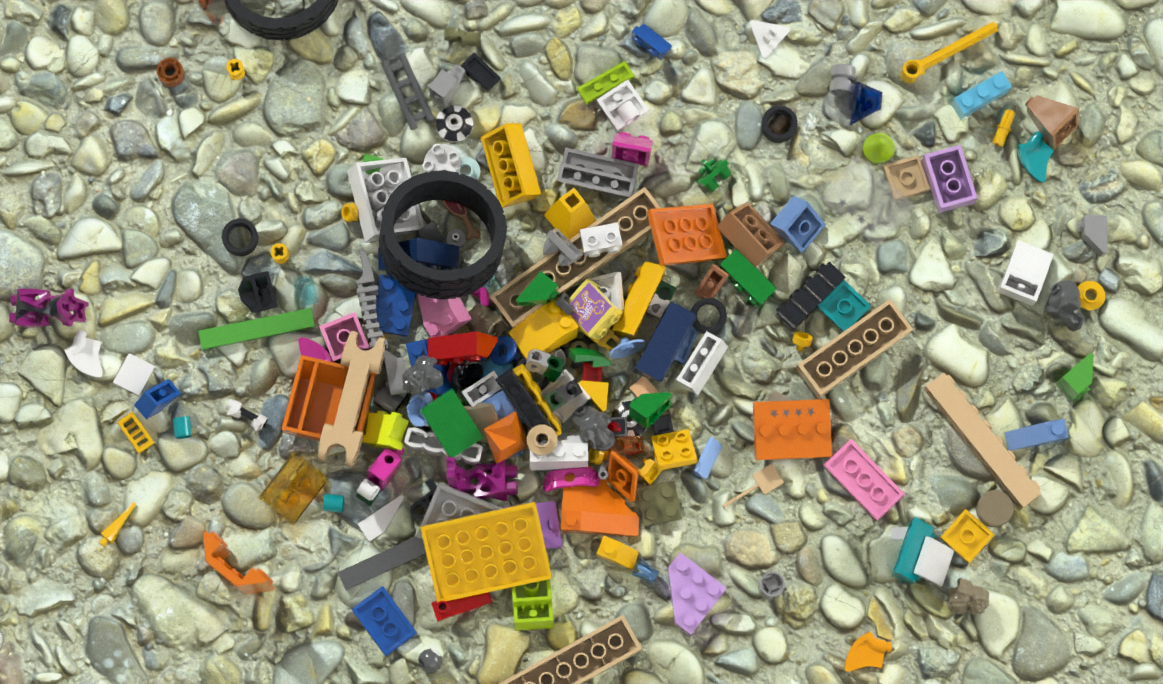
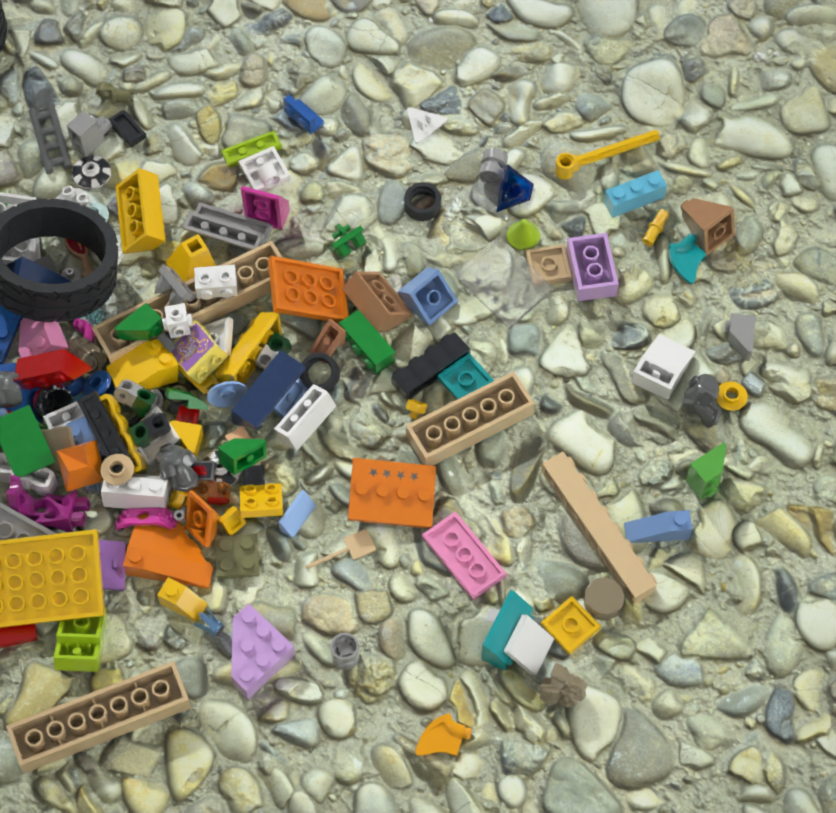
camera: 10 degrees right, 15 degrees down
none -> white brick [162,303,193,338]

